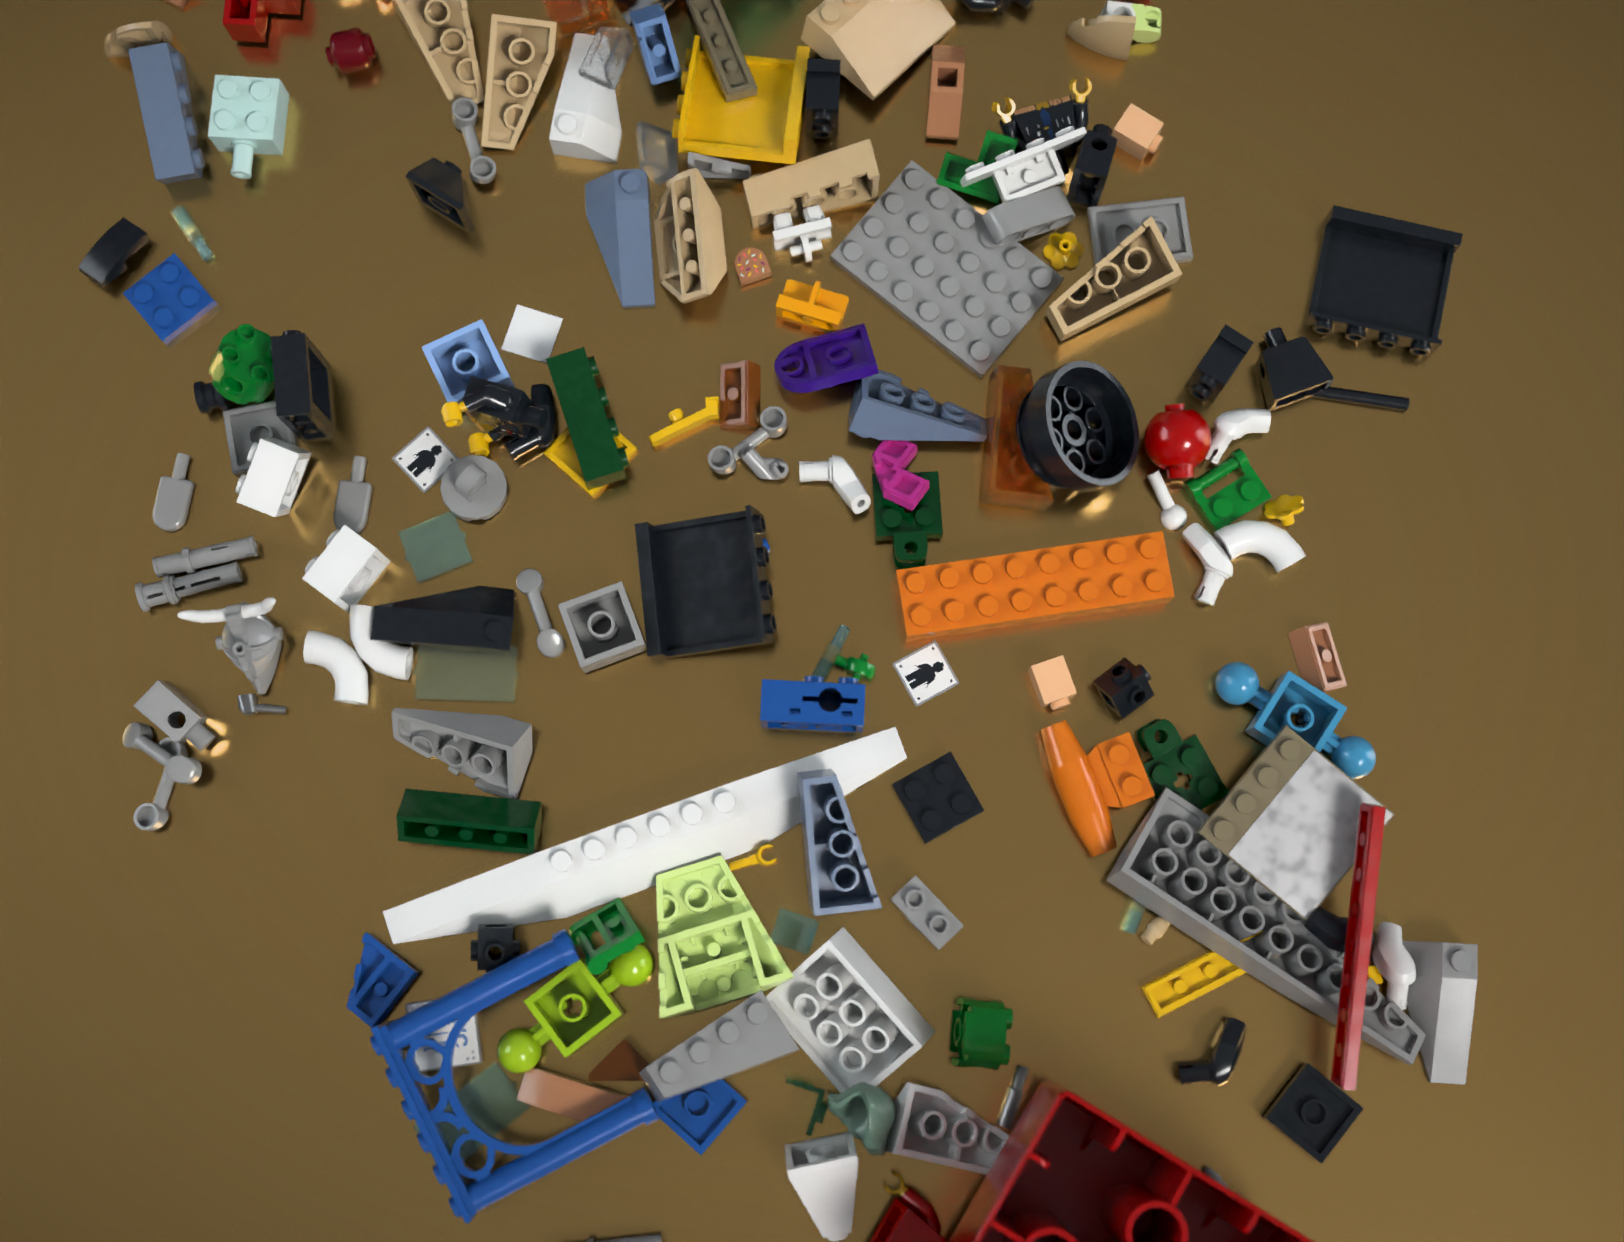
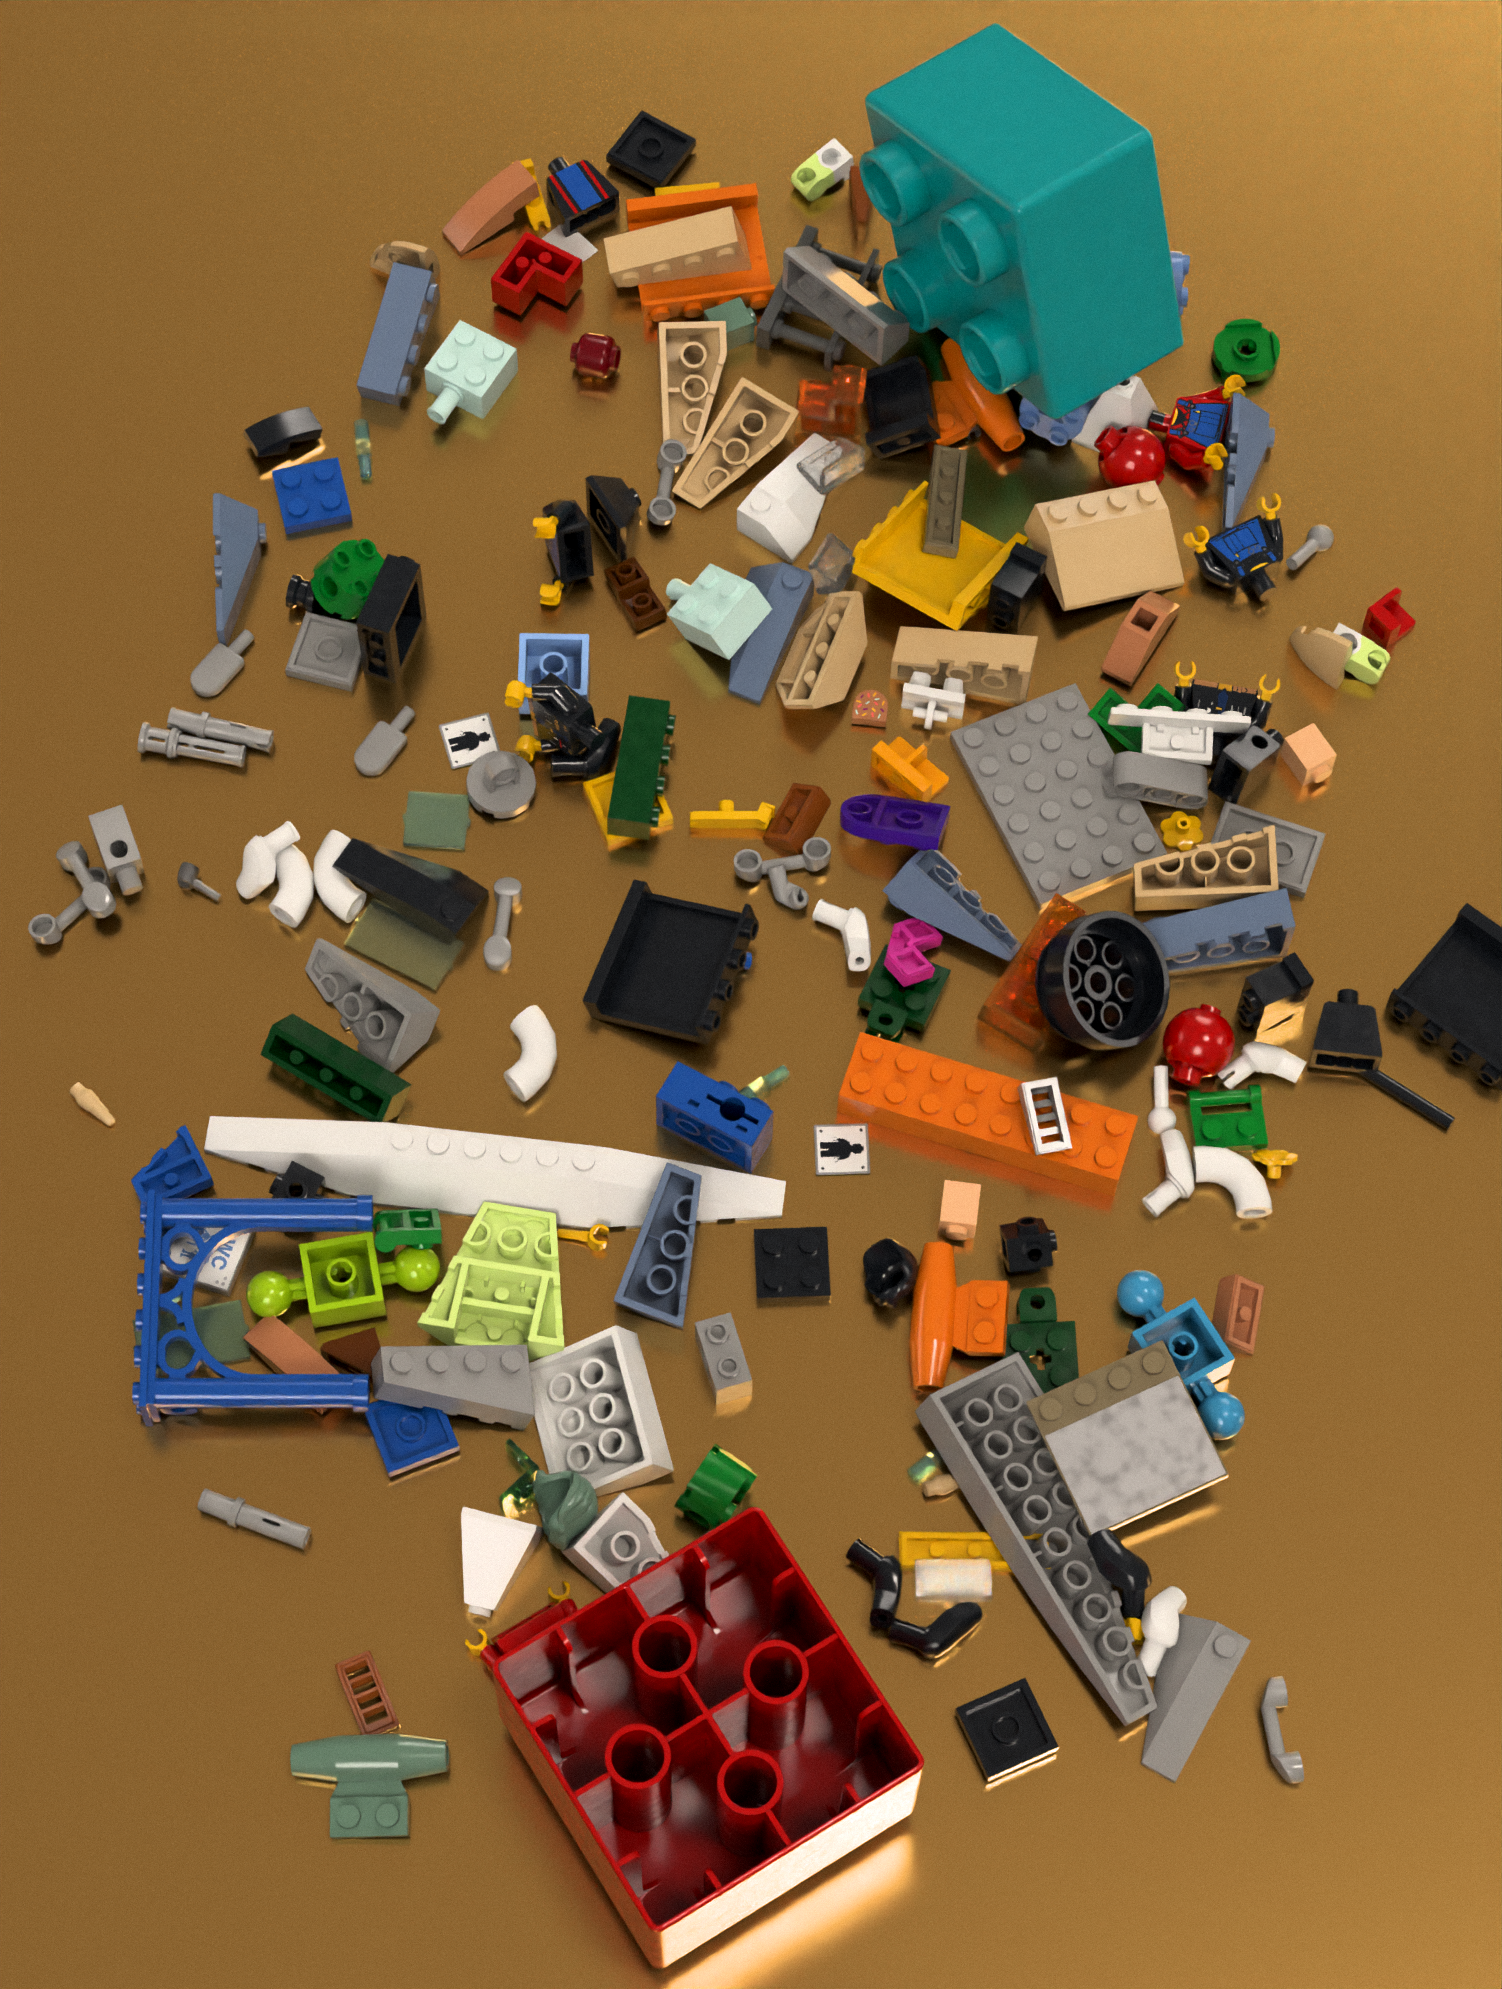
camera: 25 degrees right, 15 degrees down
light grey helmet [177,597,283,695] -> none
white brick [235,438,312,517] -> none
white brick [302,525,391,613] -> none
white sticker [501,304,563,363] -> none
light grey brick [558,581,647,673] -> none
medium blue brick [629,4,682,85] -> none
light grey tile [687,152,751,180] -> none
clear light blue panel [771,908,819,955] -> none
green piece [834,653,876,684] -> none
red tile [1330,803,1386,1091] -> none
none -> tan piece [69,1082,115,1126]
none -> sand blue wedge [213,493,267,647]
none -> white arm [236,821,300,899]
none -> white cylinder [503,1005,557,1102]
none -> black torso [533,499,594,606]
none -> reddish brown slope [604,557,667,631]
none -> light aqua brick [666,563,772,660]
none -> black arm [846,1538,902,1628]
none -> black hair [863,1238,919,1309]
none -> clear slope [914,1559,992,1602]
none -> slope [1017,1077,1072,1156]
none -> sand blue wedge [1142,888,1296,973]
none -> light grey bar [1260,1676,1304,1784]

